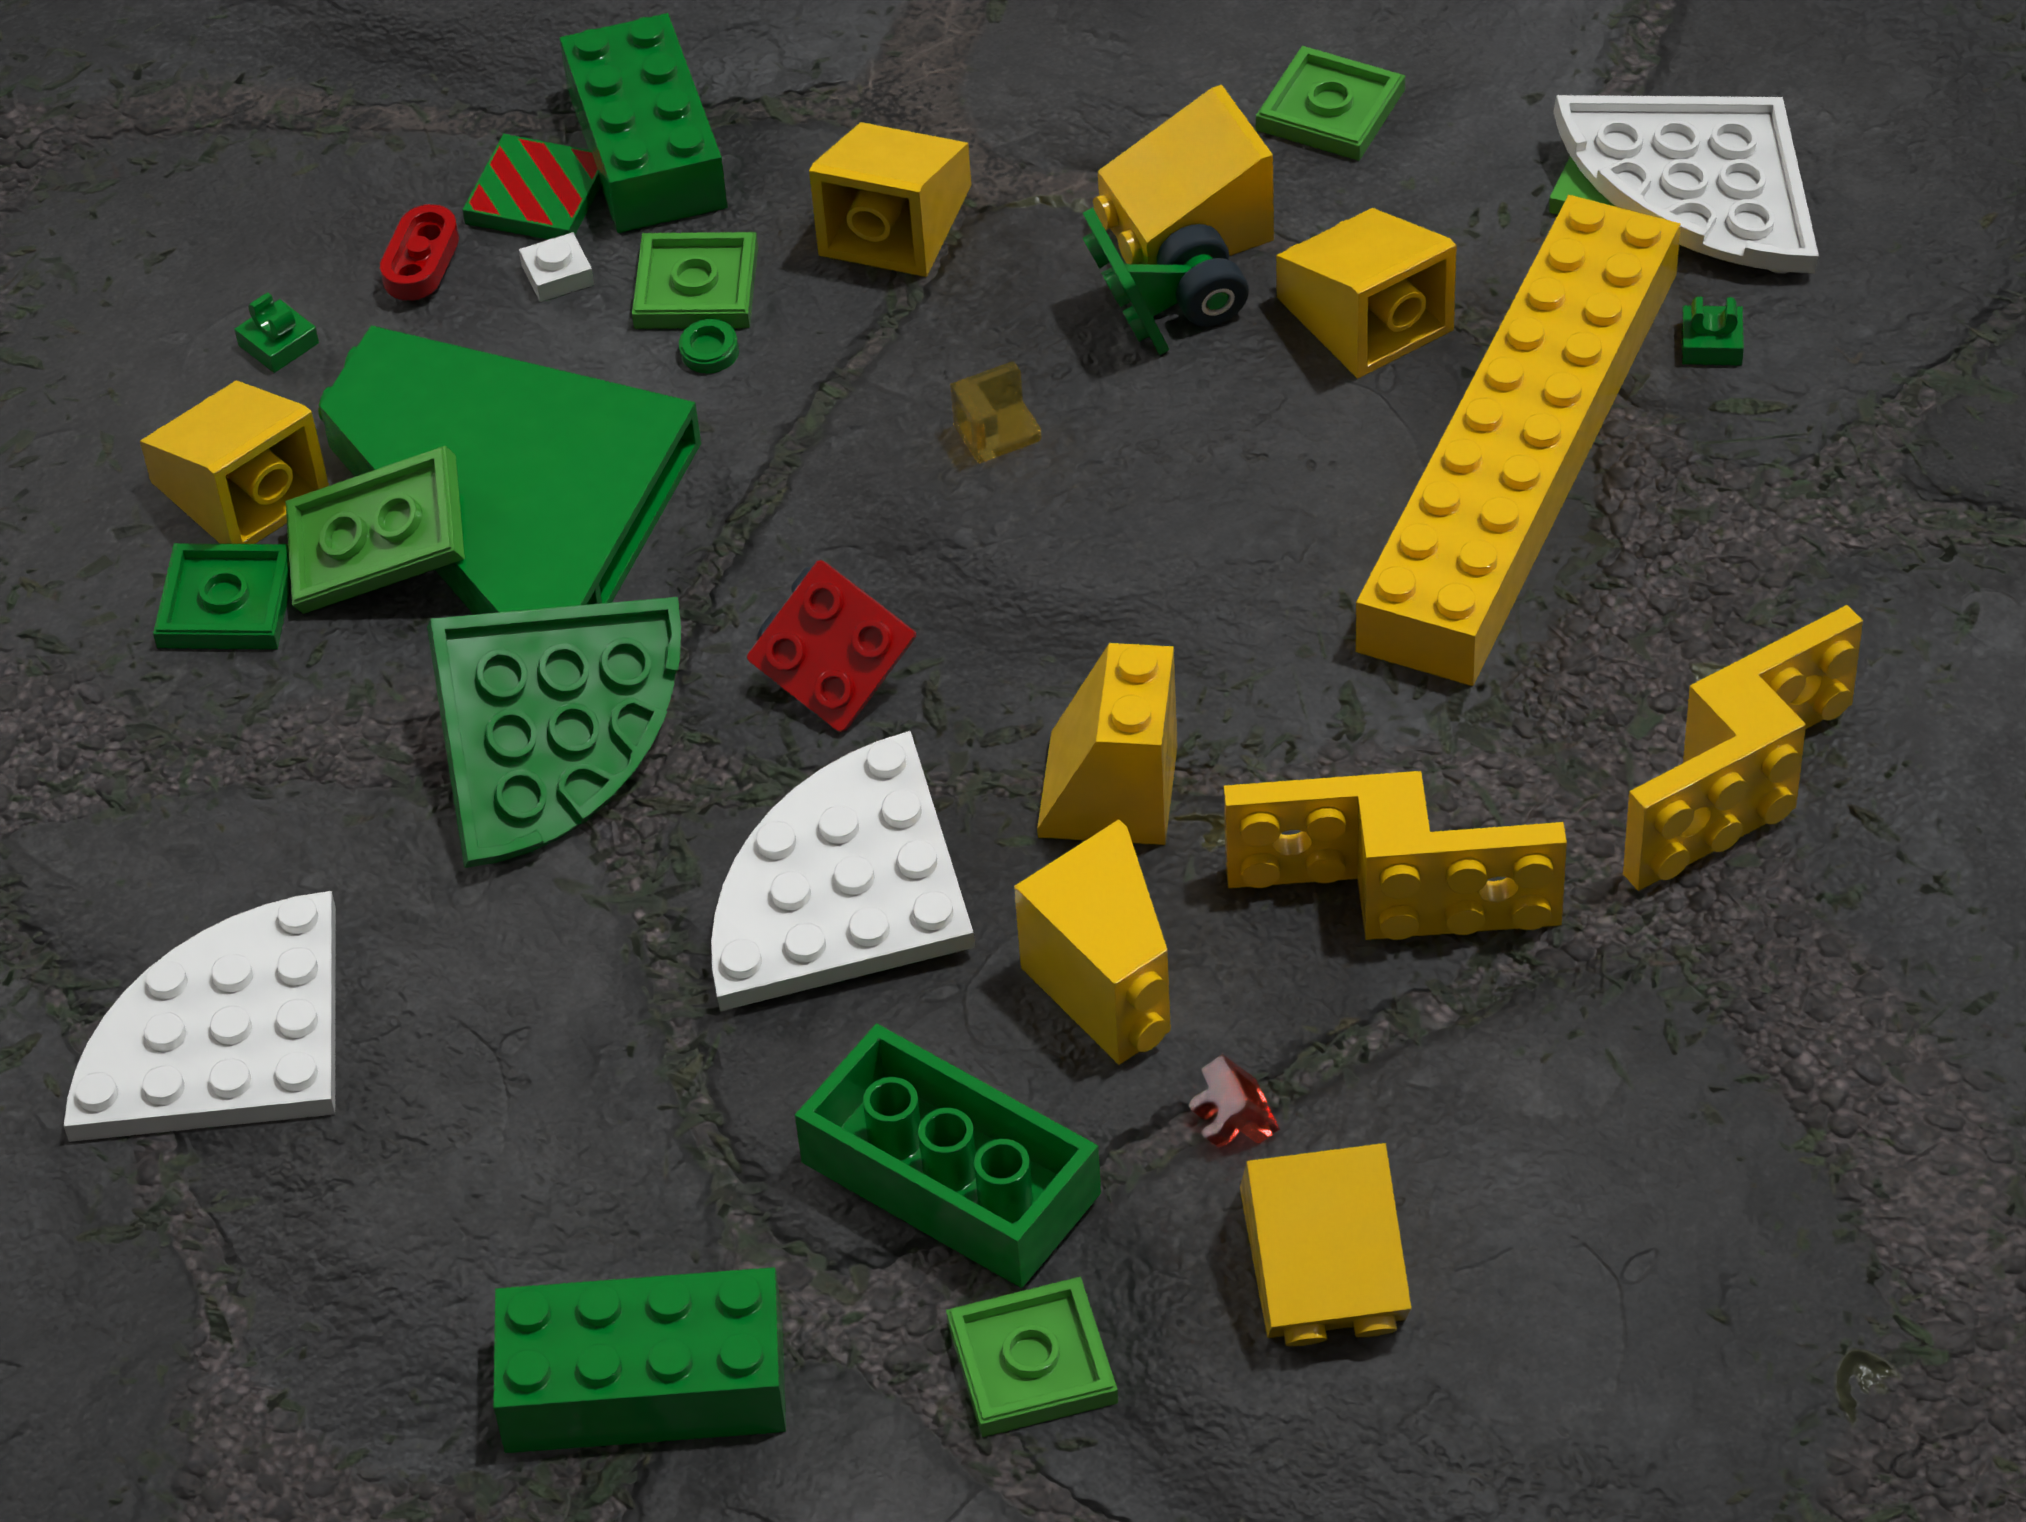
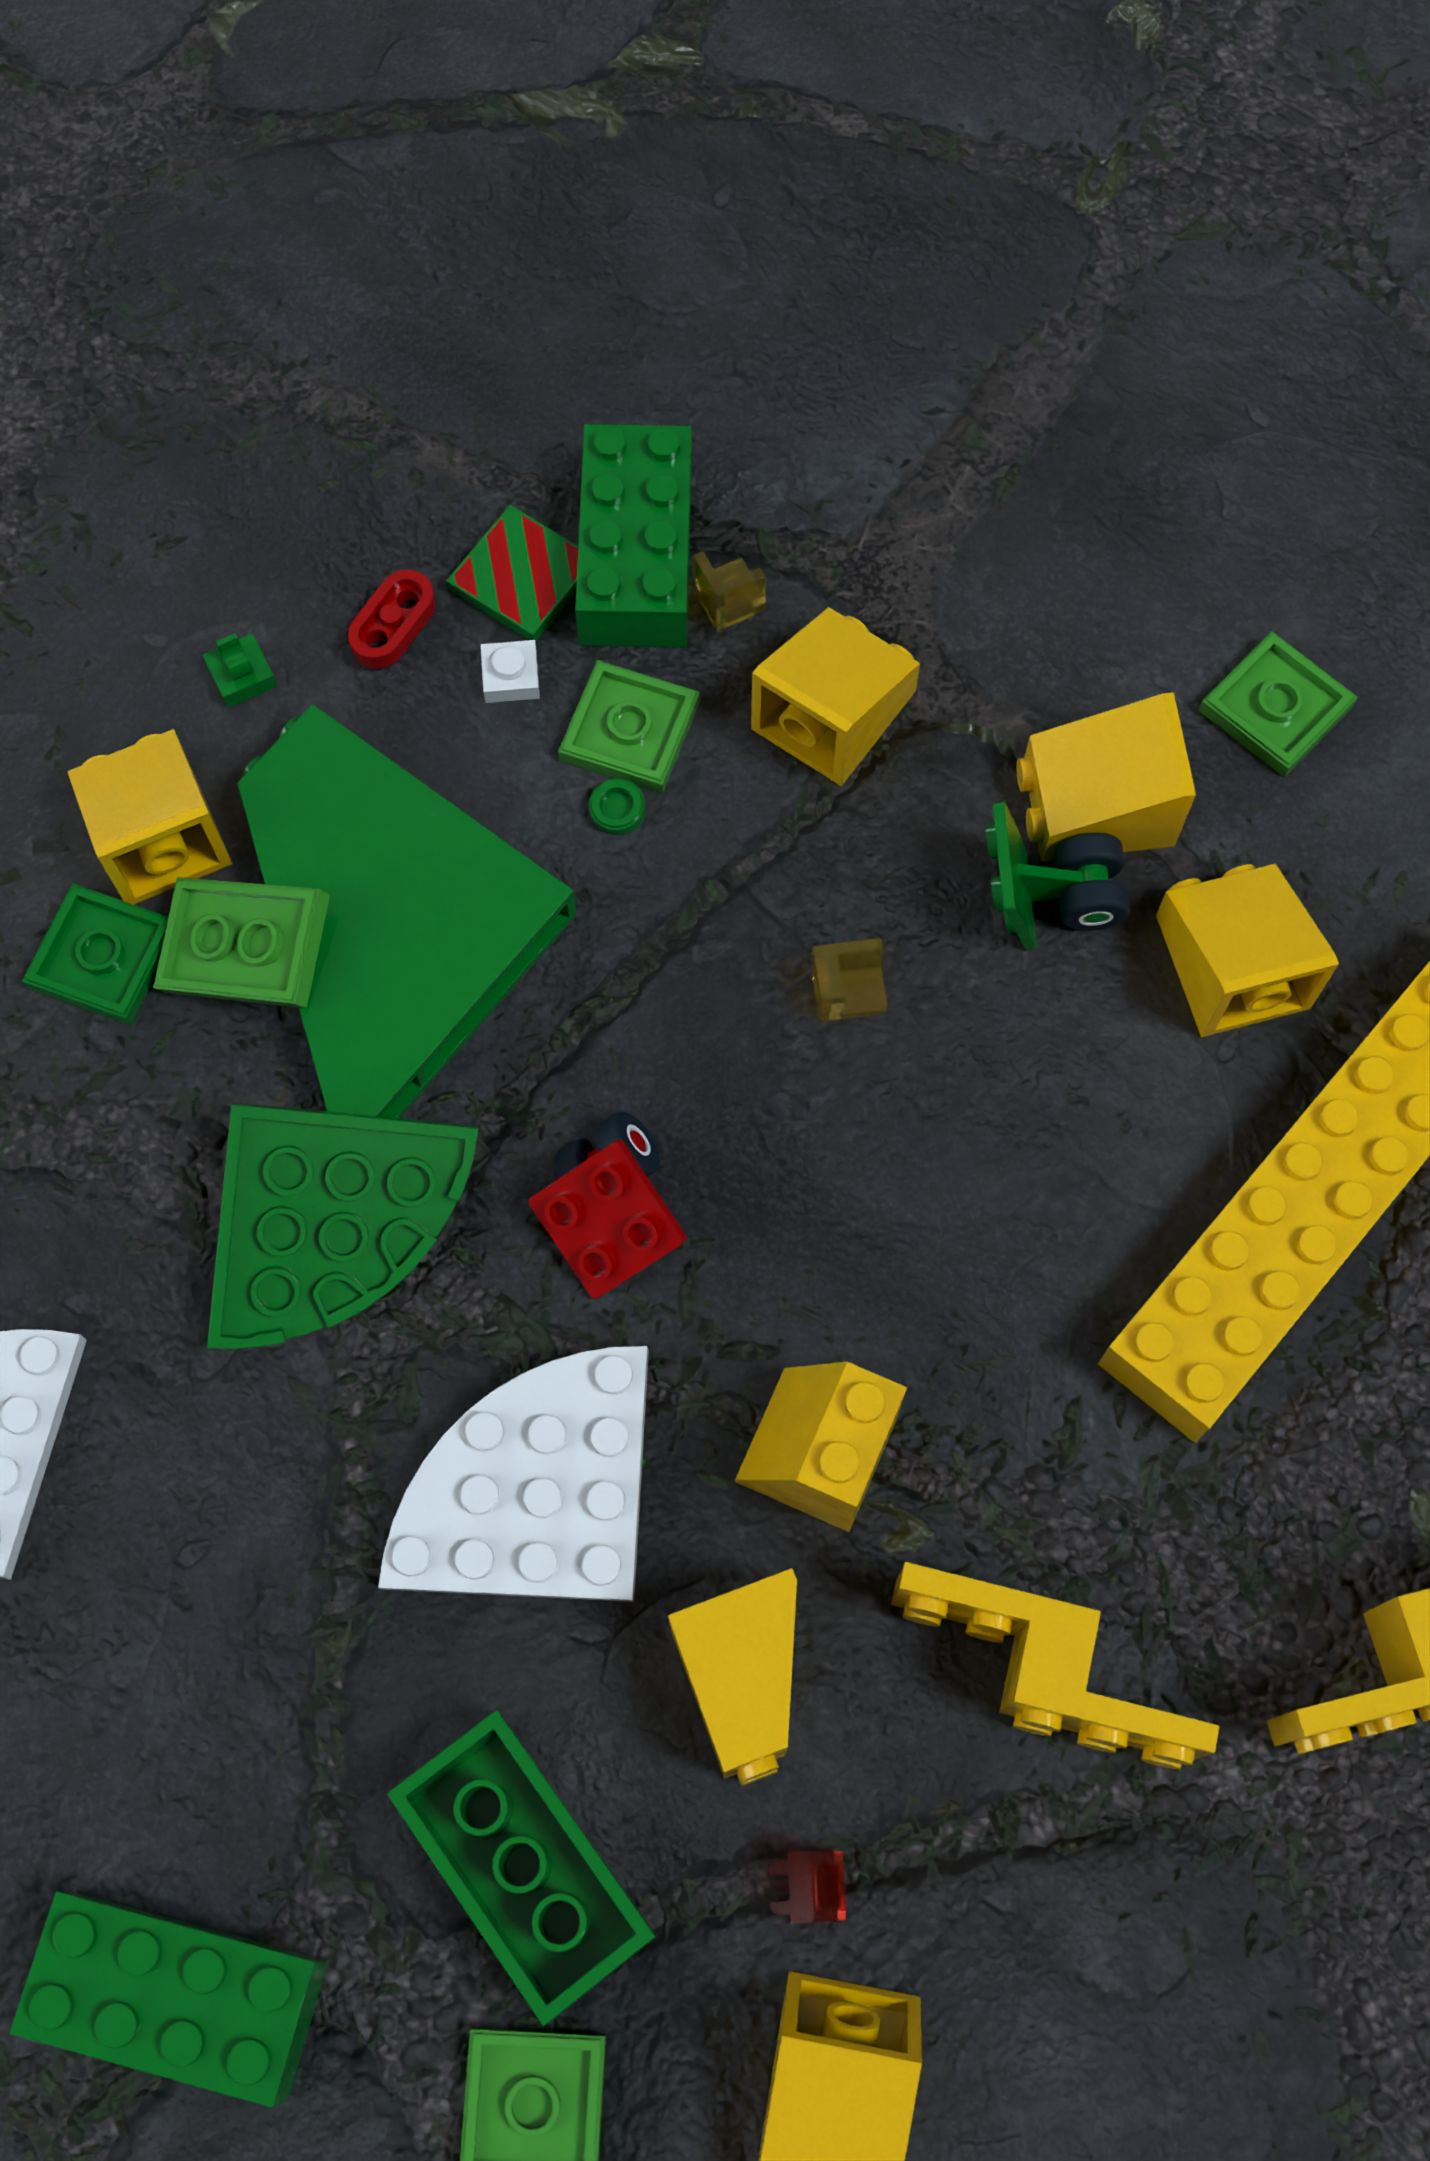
camera: 15 degrees right, 20 degrees up
none -> clear yellow panel [693,552,766,631]

